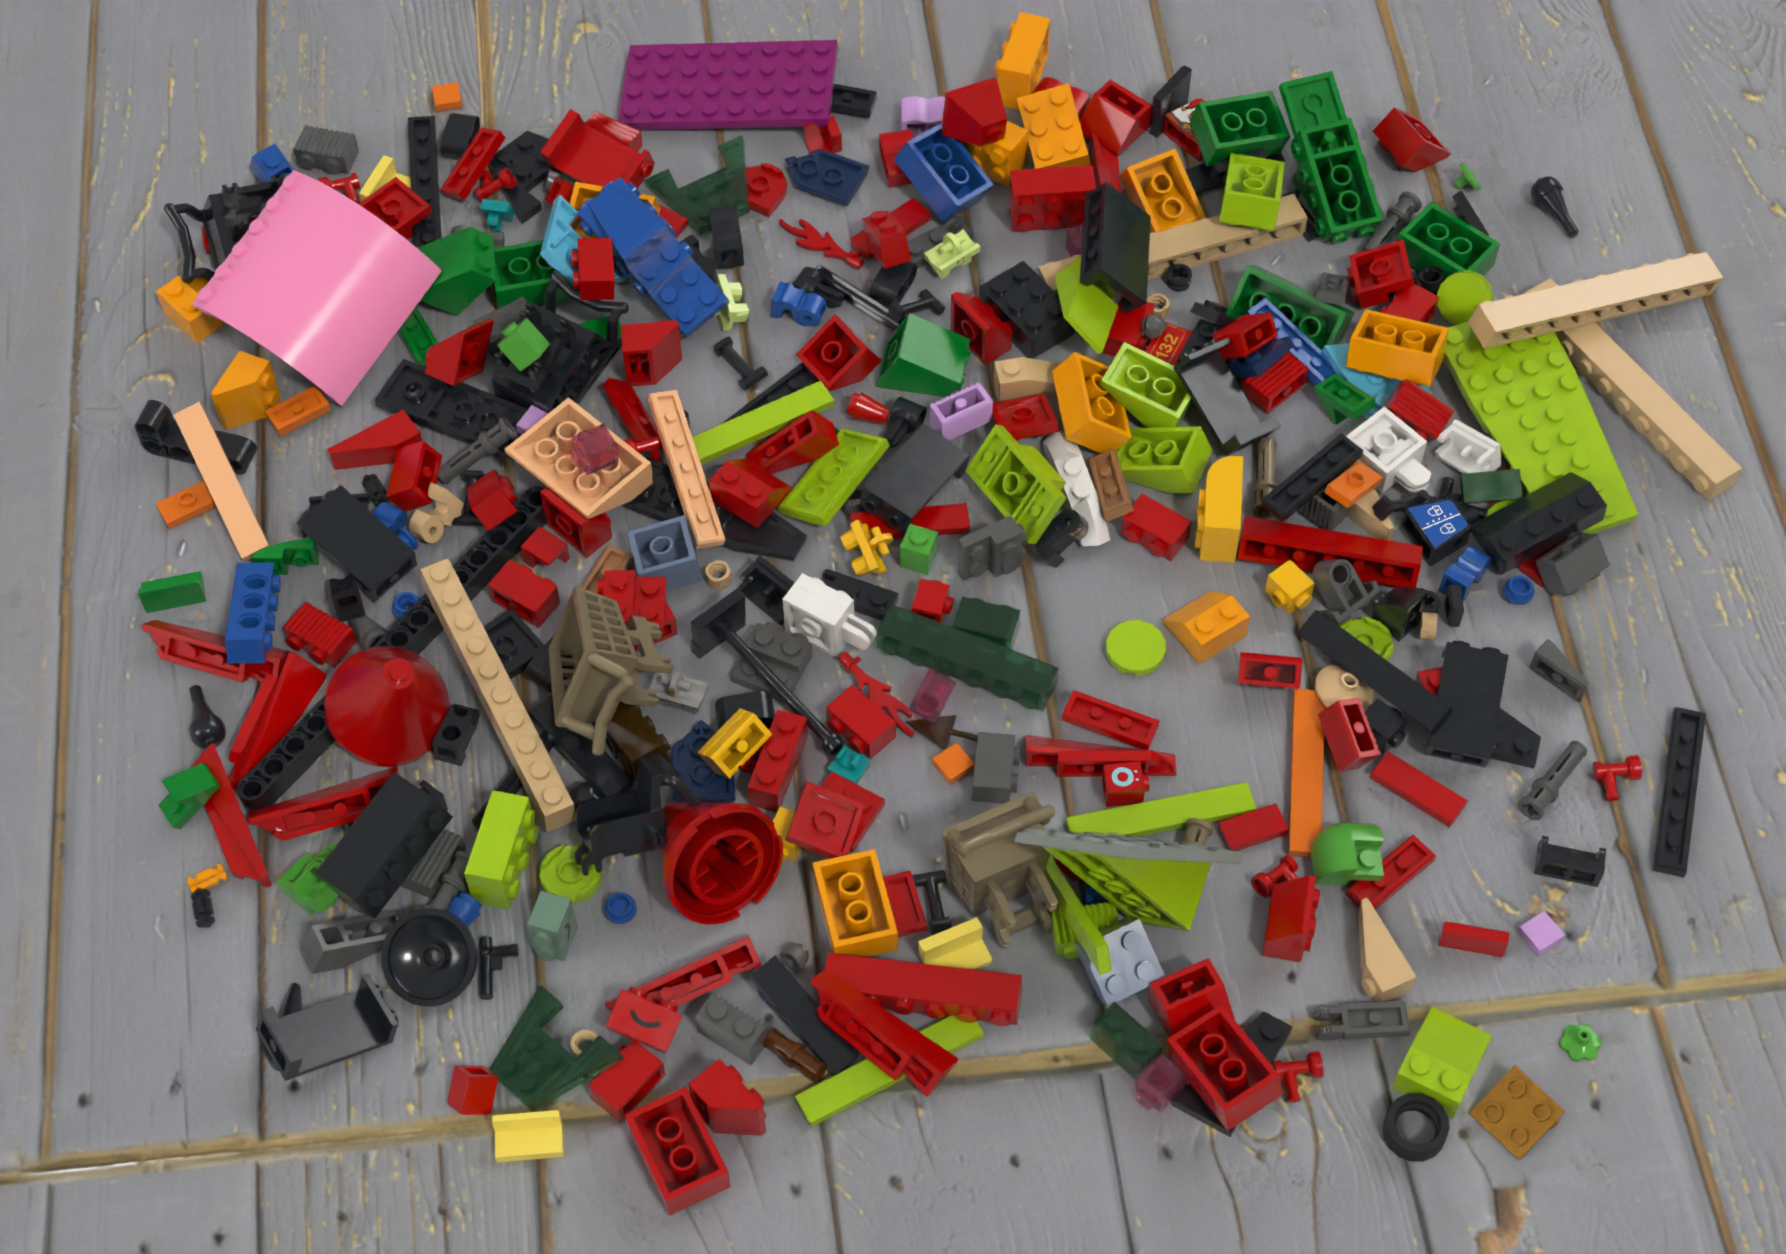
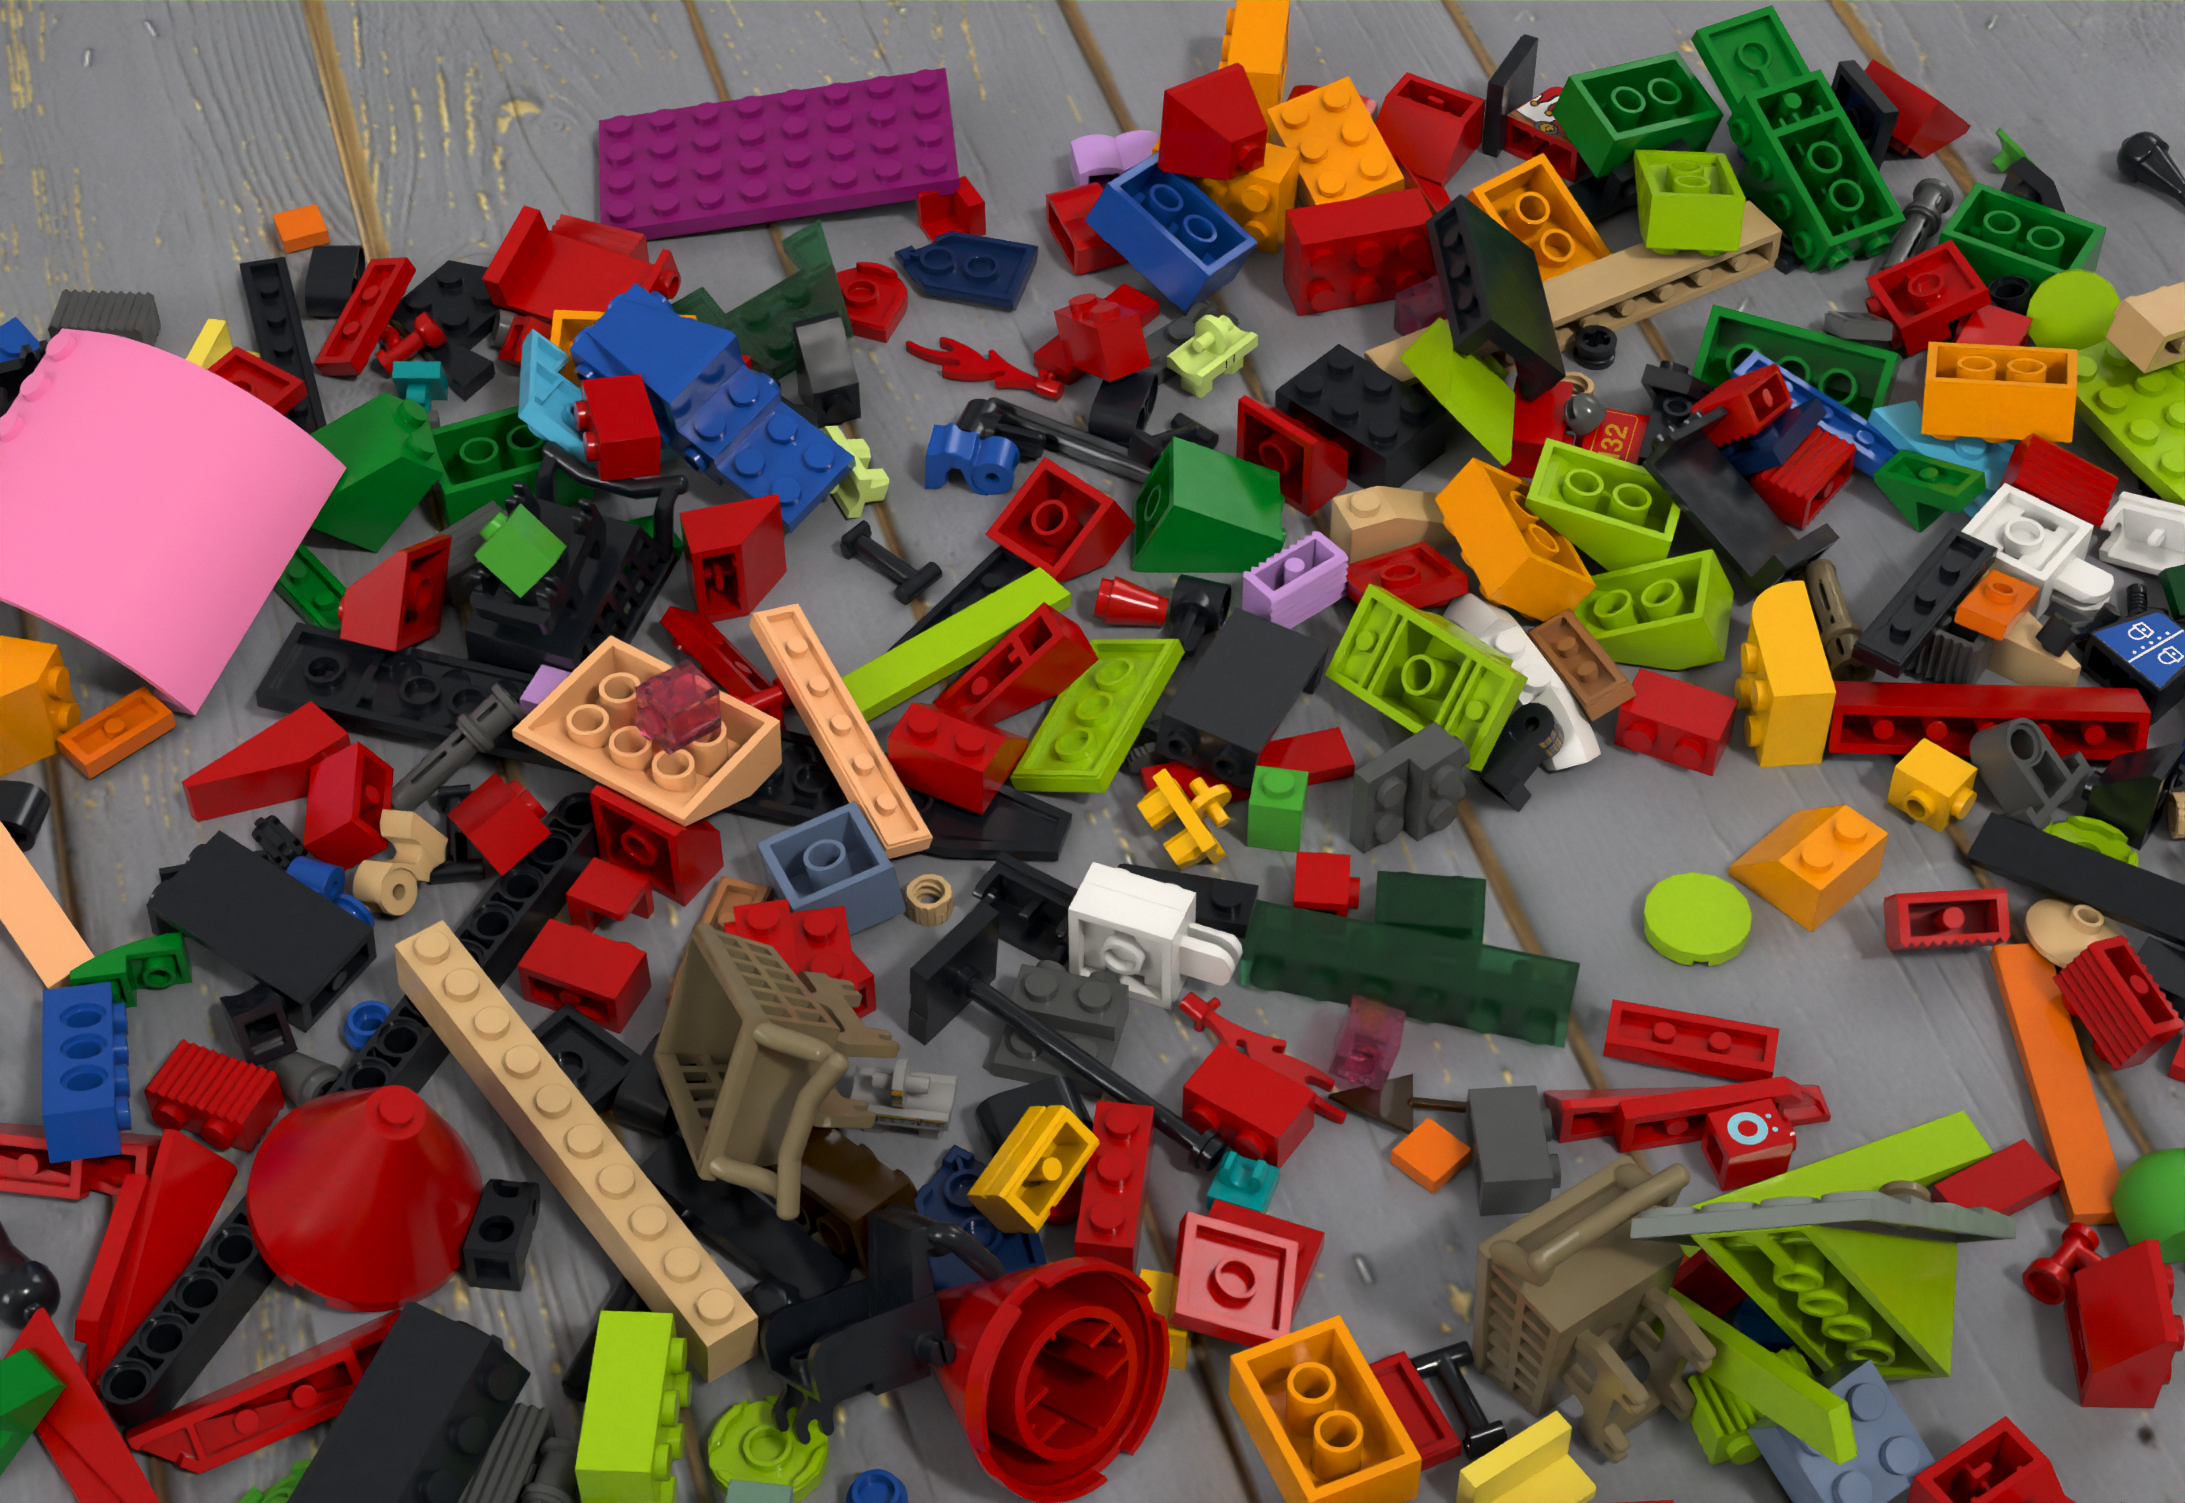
camera: 10 degrees left, 10 degrees down
black hinge [831,84,877,118] -> none
none -> black plate [1831,60,1899,171]

